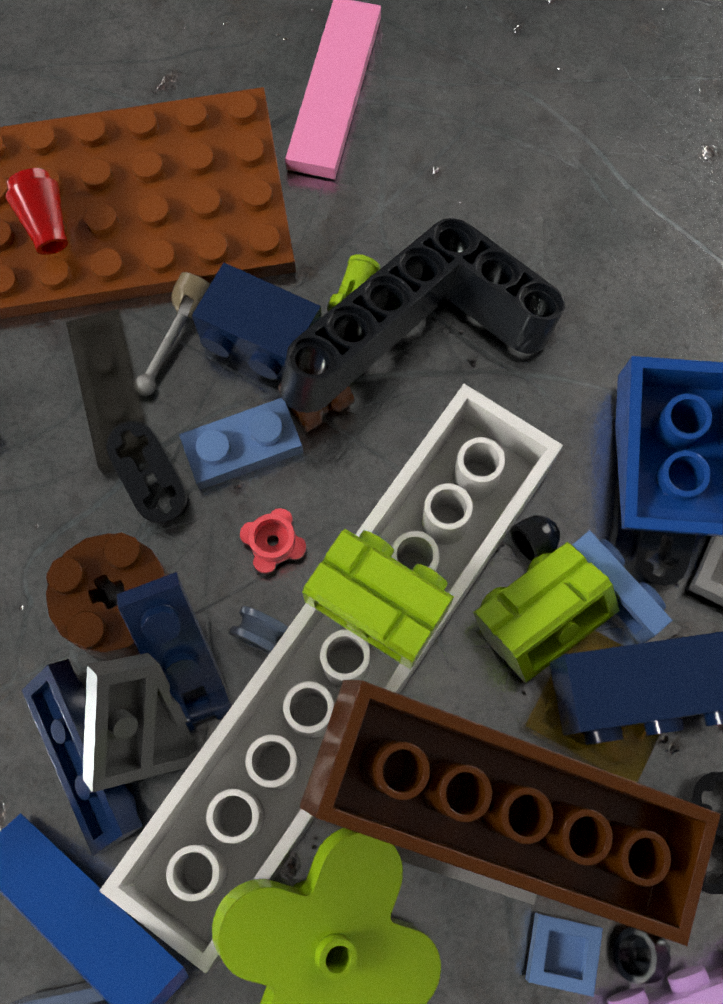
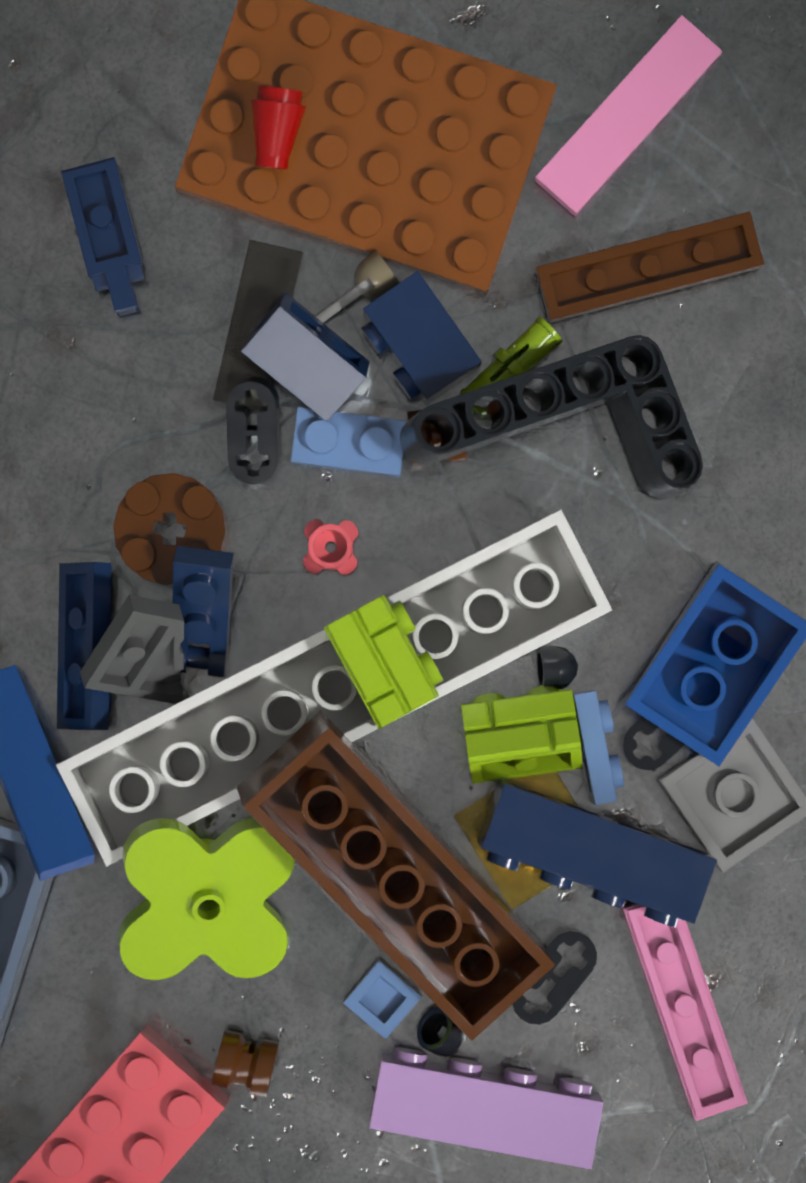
camera: 25 degrees right, 15 degrees up
sand blue bush [229,606,288,654] -> none
none -> hinge [241,292,370,421]
none -> reddish brown plate [535,211,764,323]

